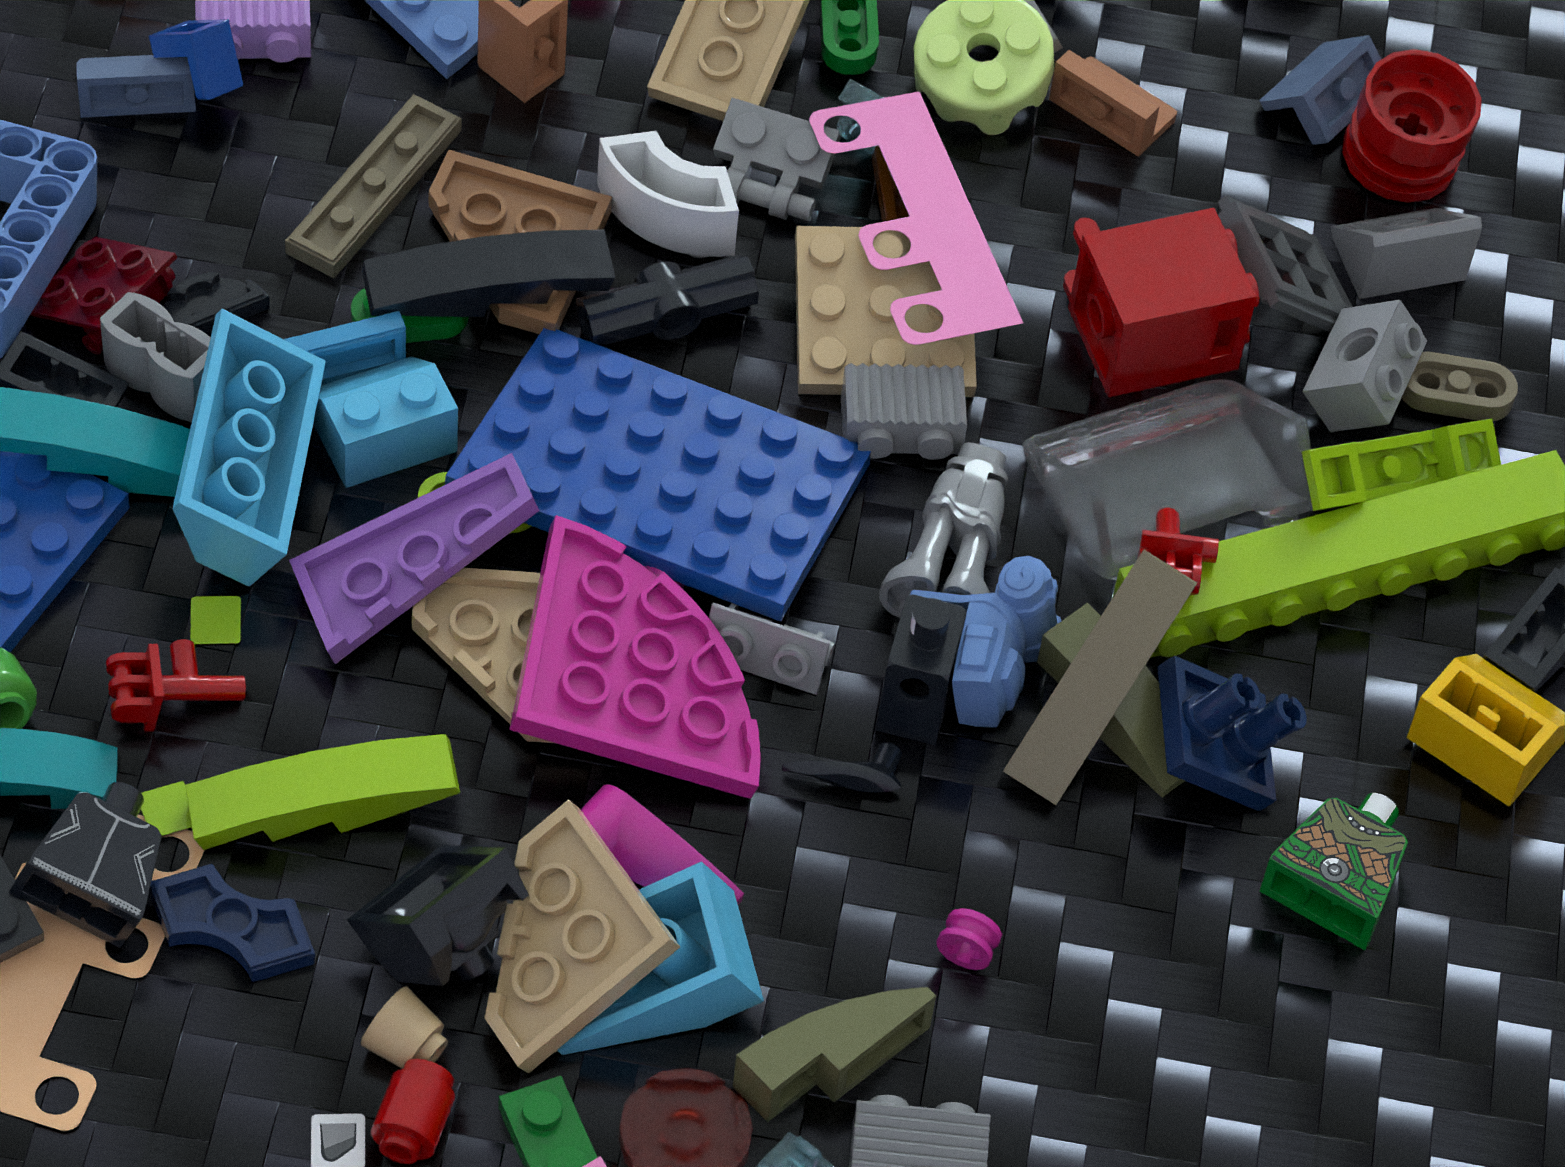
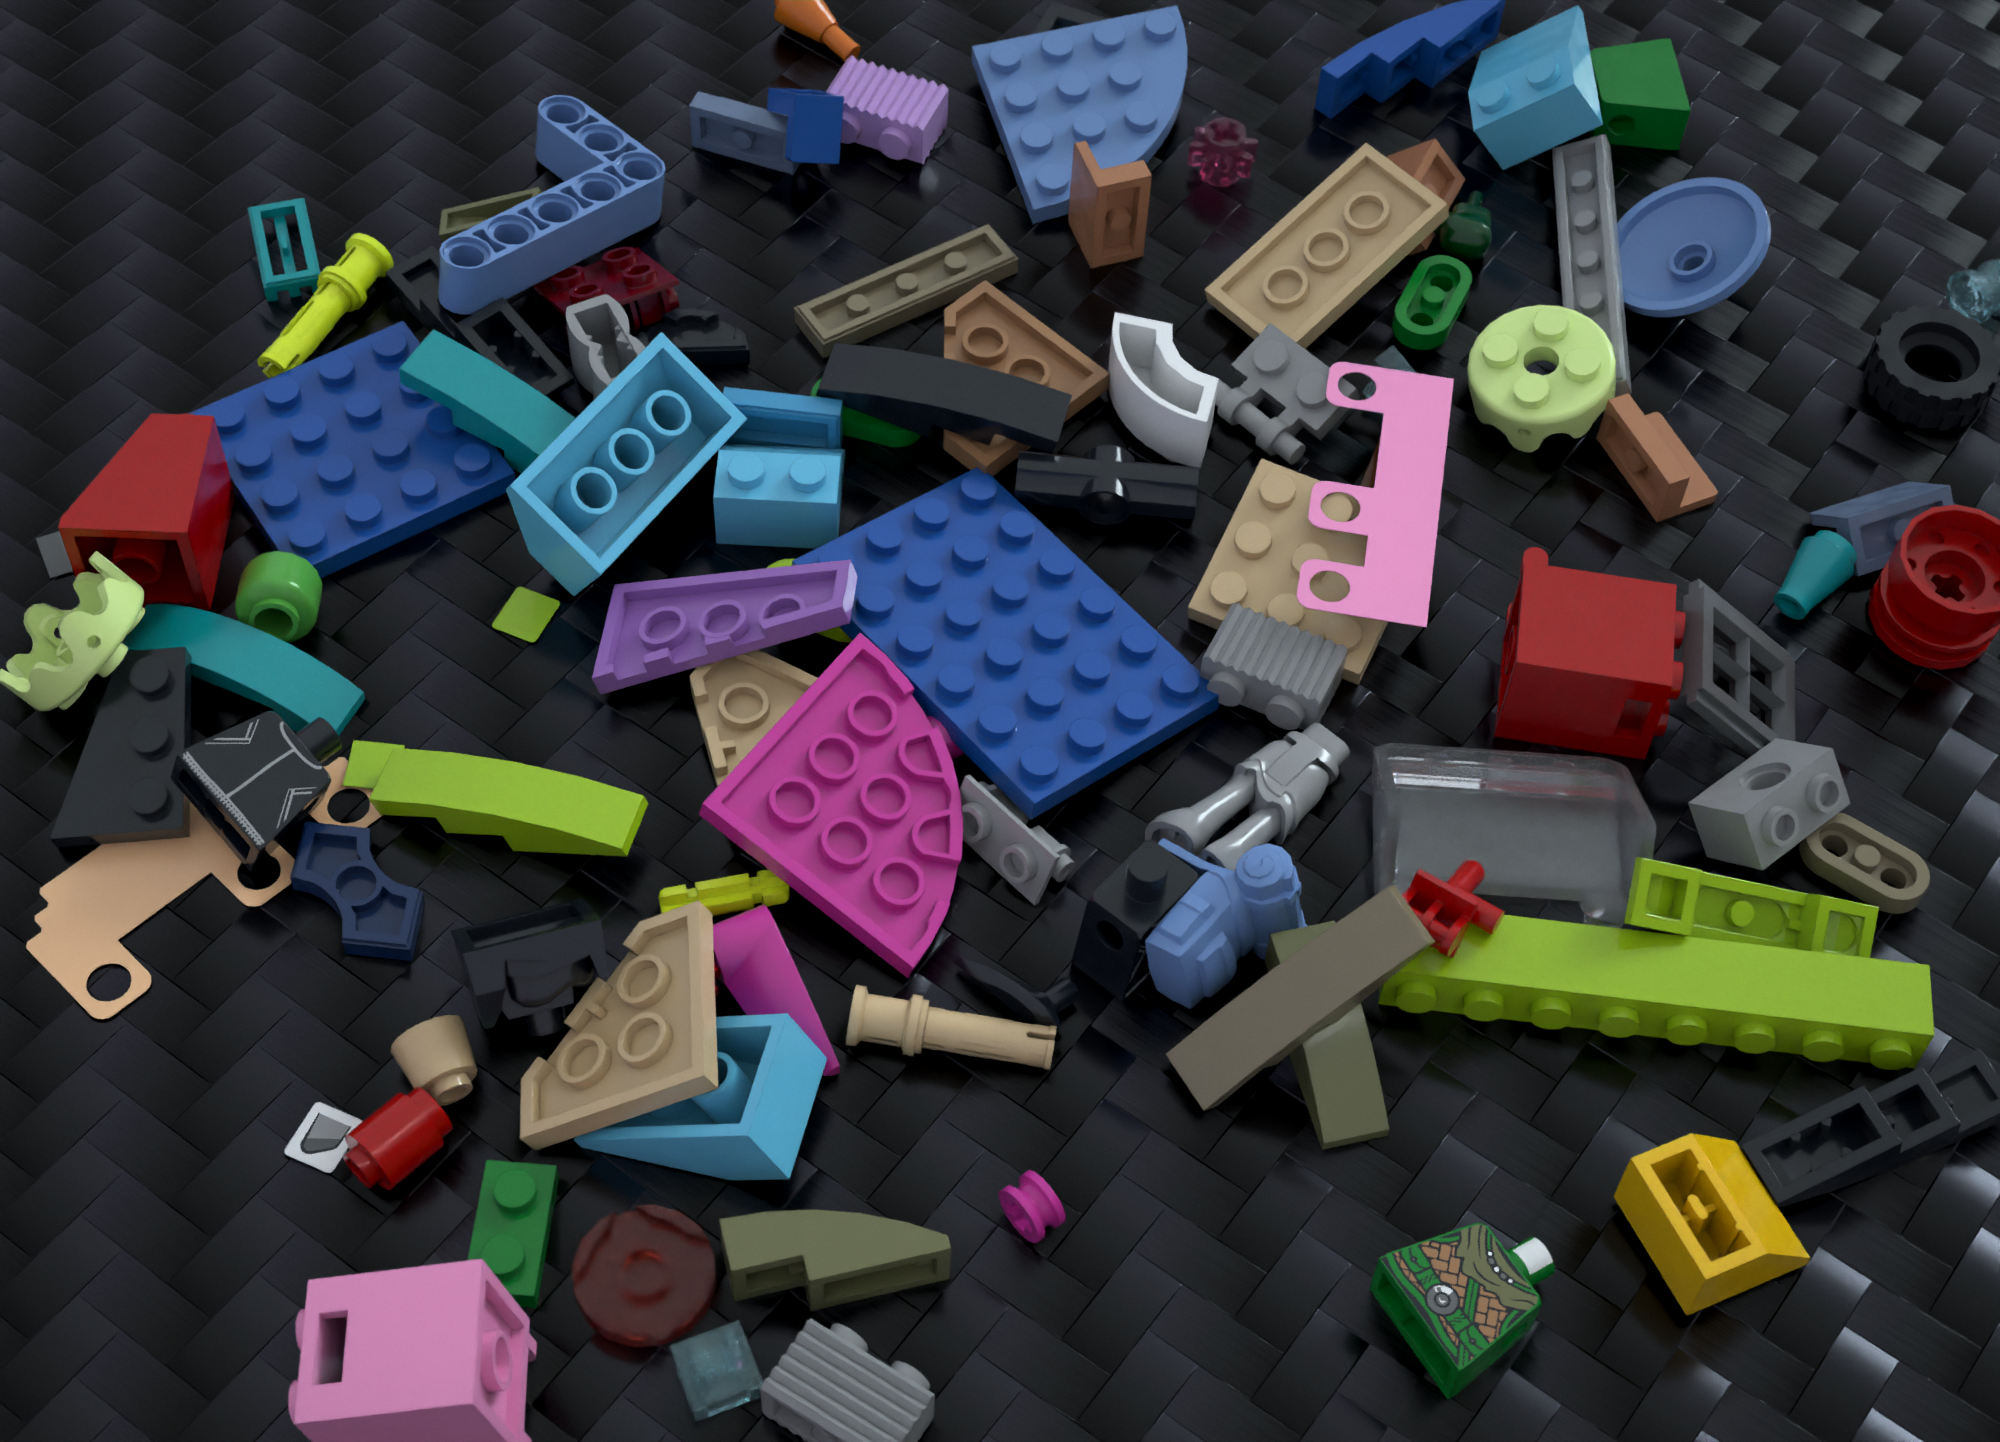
camera: 30 degrees right, 0 degrees up
red arm [106,639,246,731] -> none
dark blue plate [1157,655,1307,811] -> none
light grey slope [1331,208,1482,299] -> none
none -> neon yellow axle [658,869,790,916]
none -> tan pin [846,985,1057,1070]
none -> teal cone [1773,530,1857,620]

